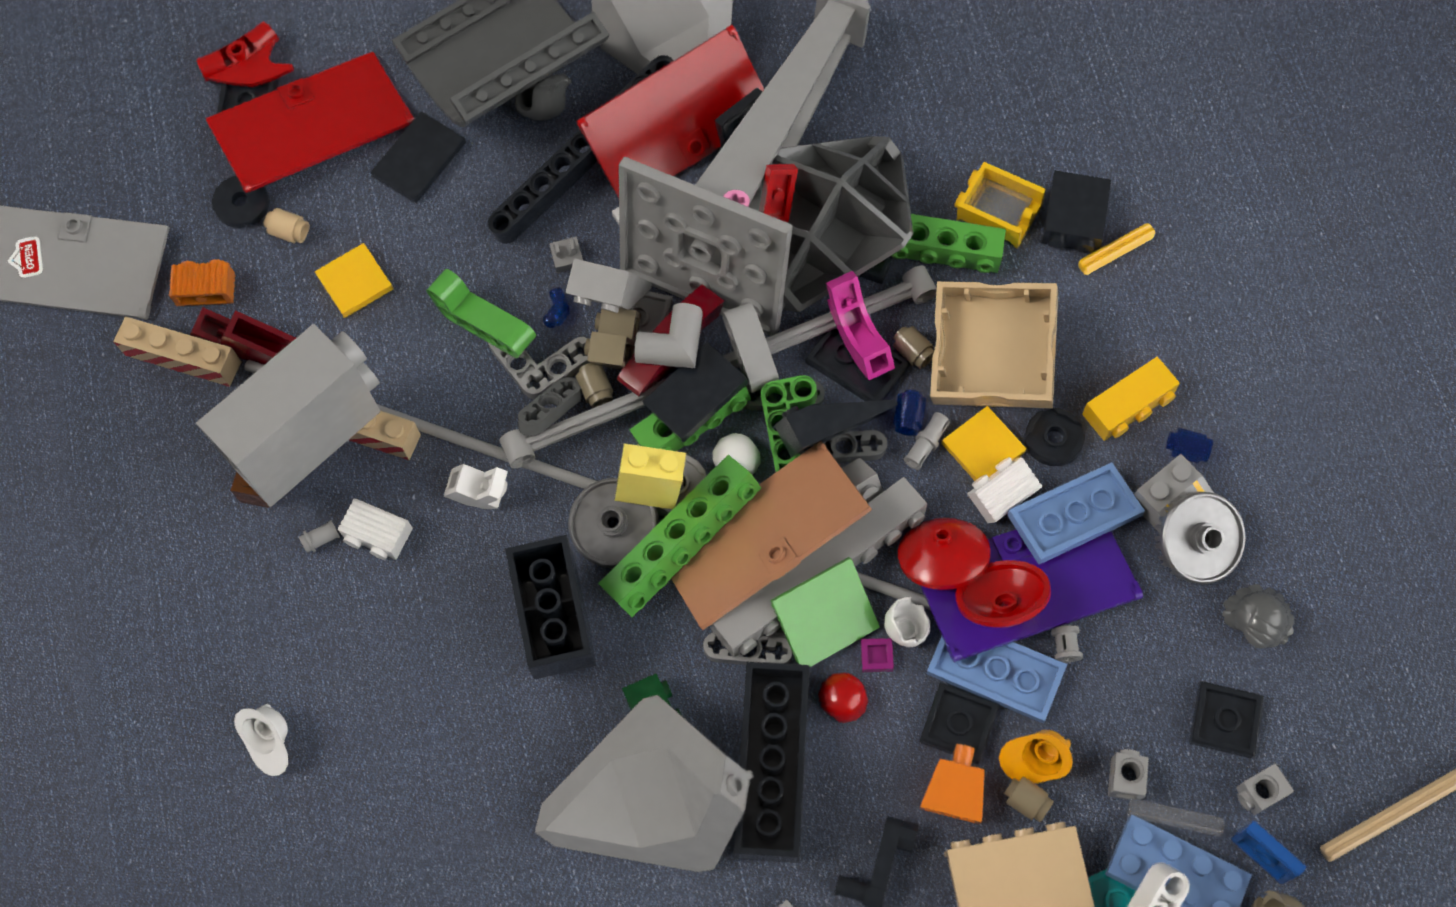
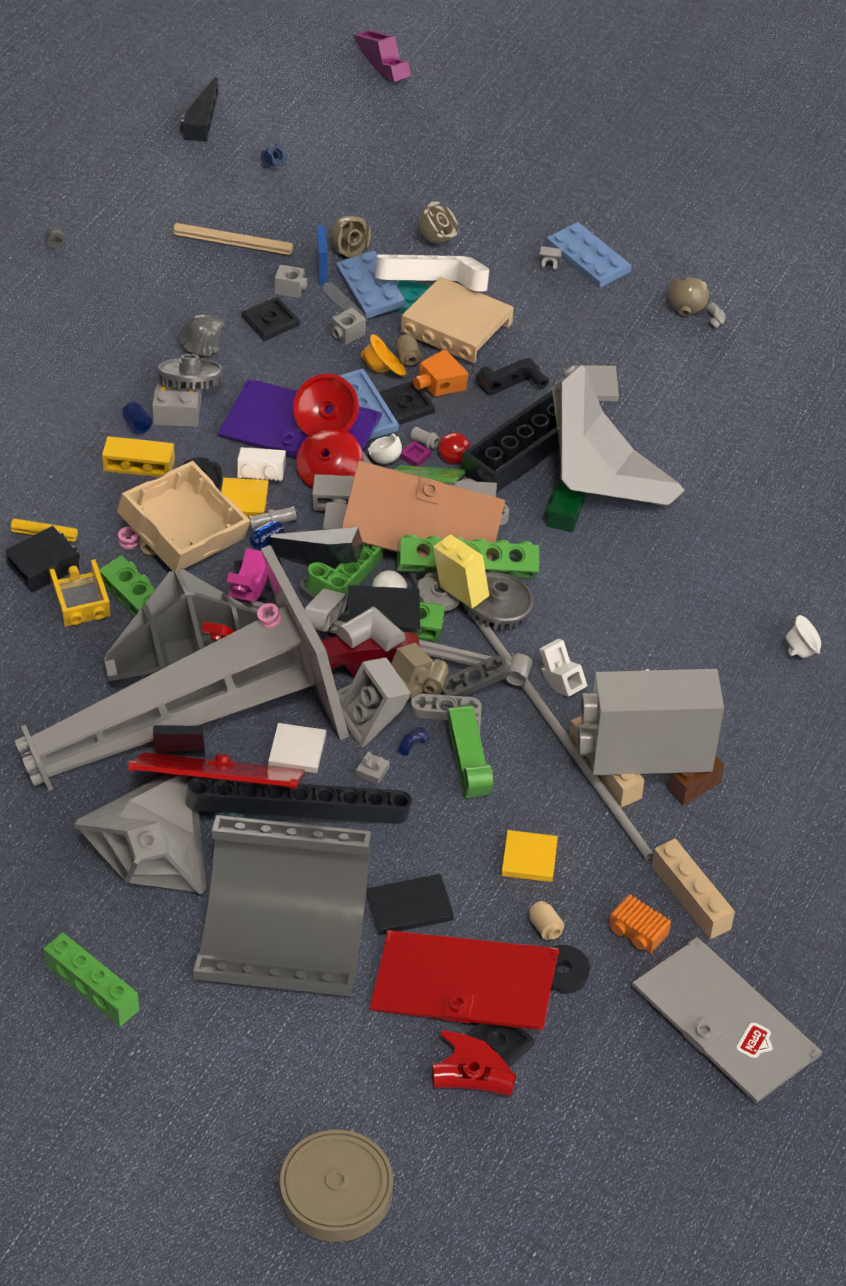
camera: 145 degrees left, 20 degrees down
dark red slope [190,307,296,365] -> none
black brick [505,535,596,680] -> none
dark tan brick [893,326,934,369] -> none
medium blue plate [1007,462,1145,565] -> none
none -> light grey pin [410,426,440,449]

